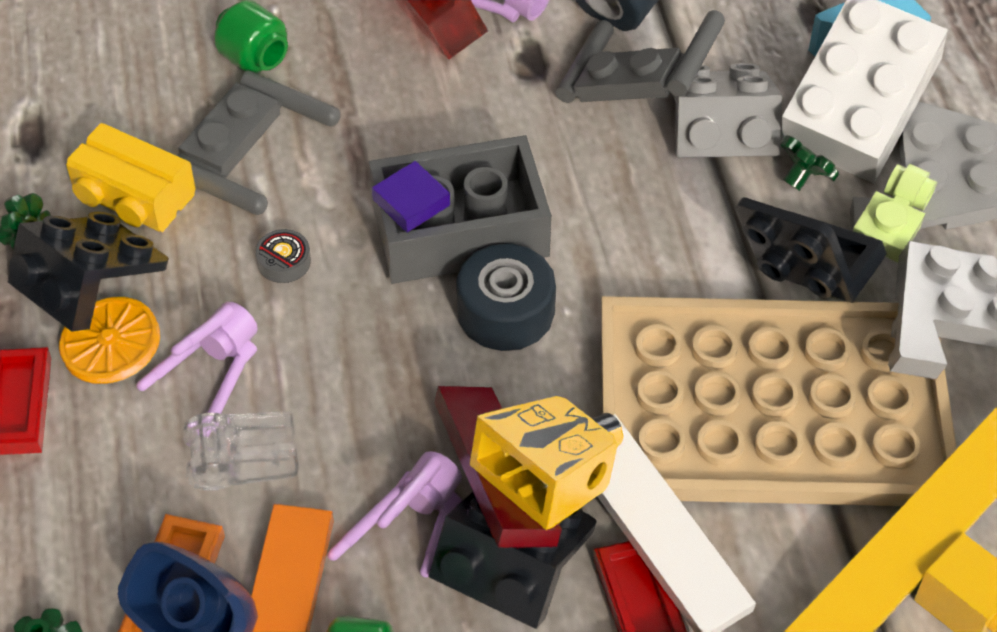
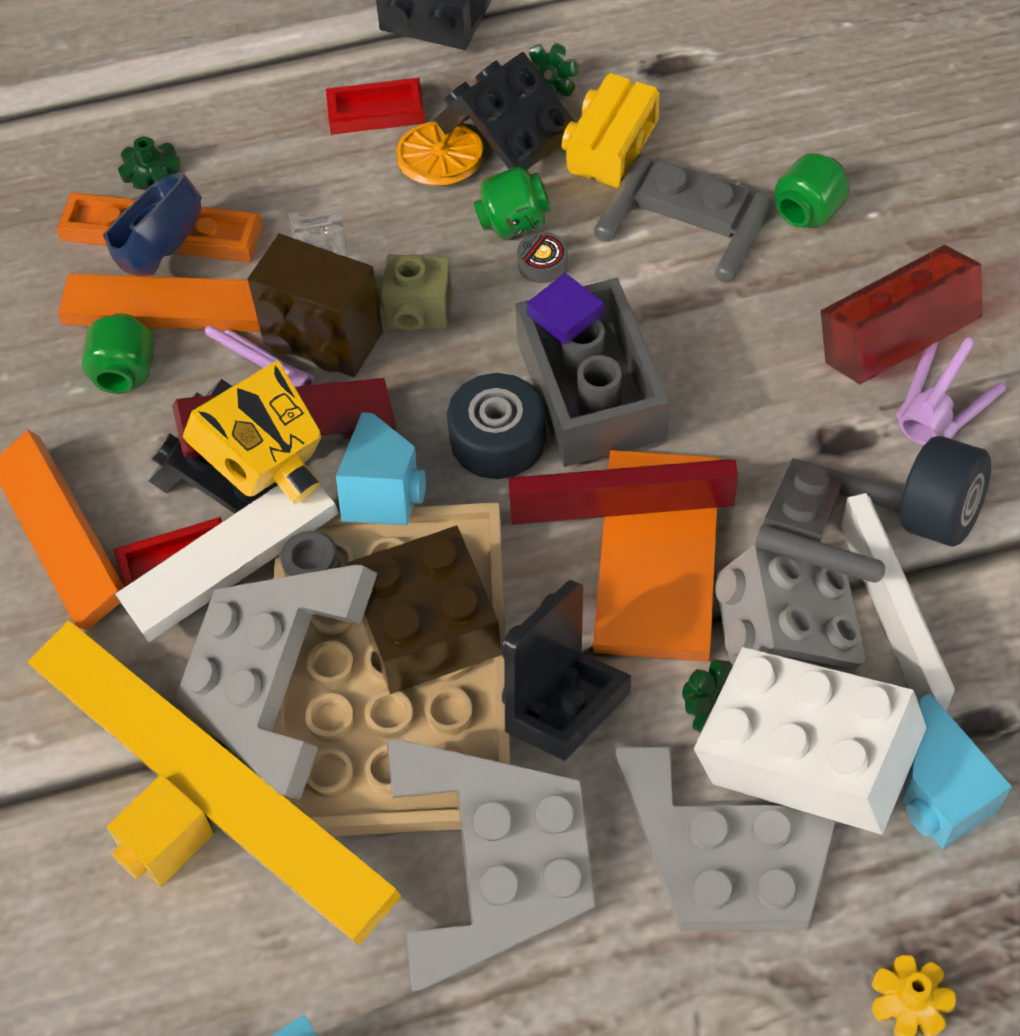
camera: 90 degrees right, 5 degrees up
lavender plant [136,301,258,440] -> none
yellowish green plate [853,164,937,263] -> none
none -> light grey wing [175,565,378,800]
none -> dark brown brick [248,233,383,378]
none -> dark grey tile [281,531,340,577]
none -> medium azure slope [336,412,426,526]
none -> dark brown brick [345,525,501,694]
none -> olive brick [375,254,453,331]
none -> green head [474,166,551,240]
none -> dark red tile [508,459,738,525]
none -> orange tile [593,450,720,662]
none -> white tile [840,493,955,711]

